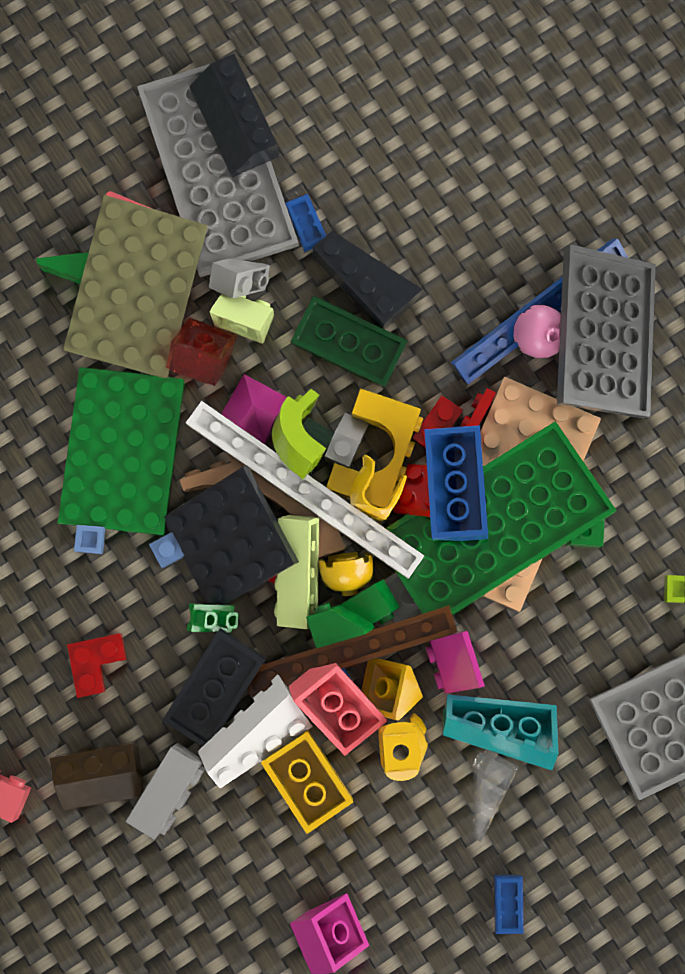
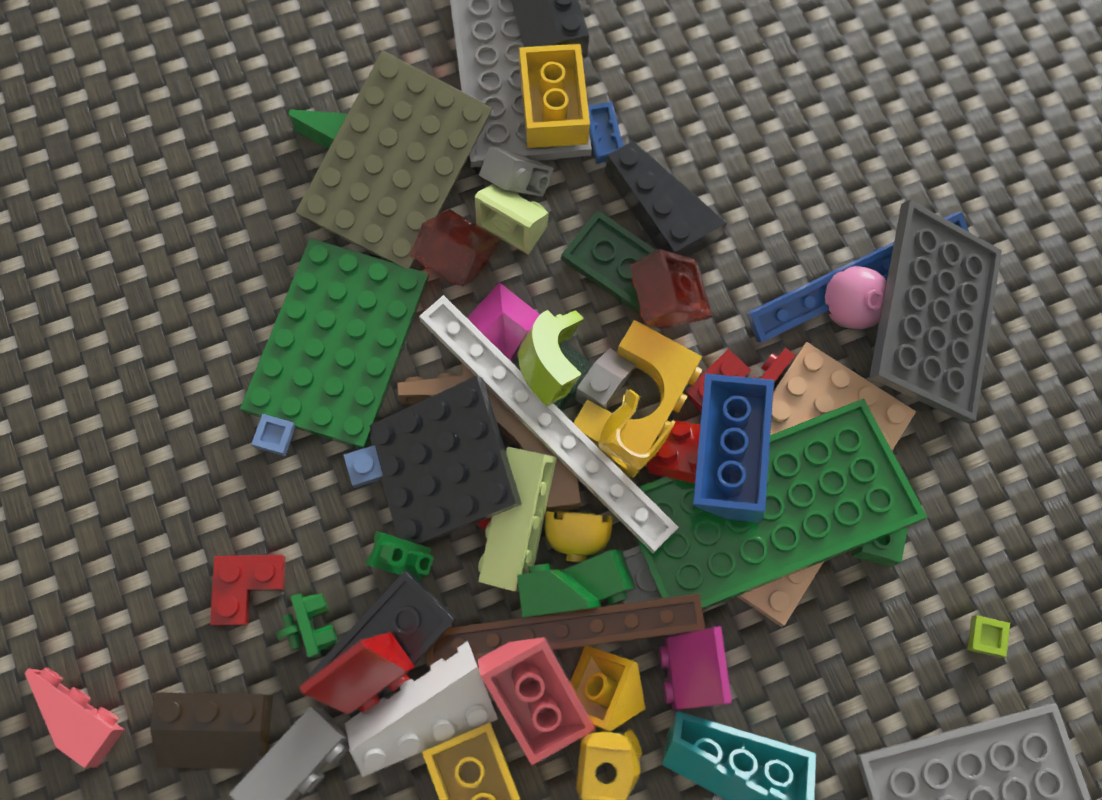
camera: 10 degrees right, 10 degrees down
none -> green hips [276,593,338,660]
none -> red slope [299,632,415,714]
none -> yellow brick [519,44,590,148]
none -> clear red slope [630,249,713,328]

